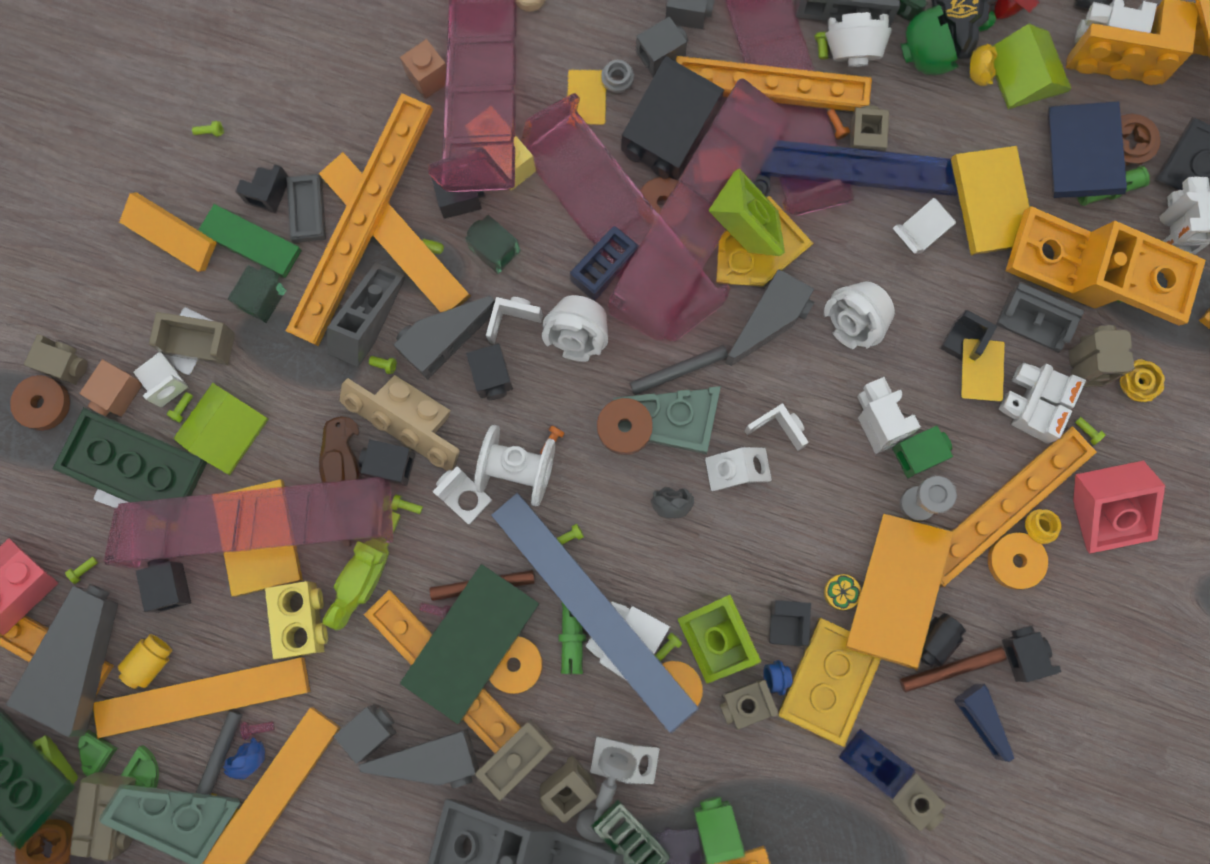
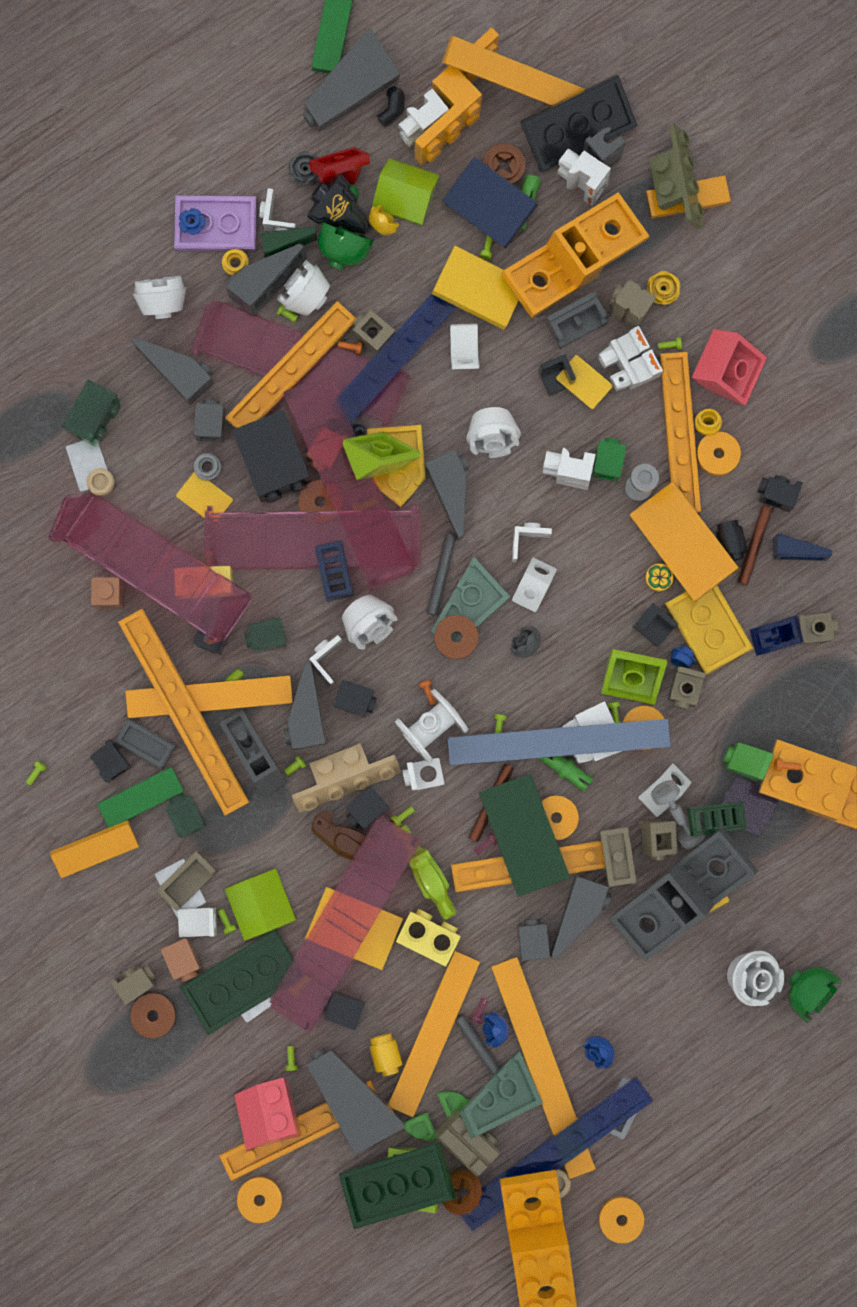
camera: 65 degrees left, 5 degrees up
none -> lime piece [479,235,493,260]

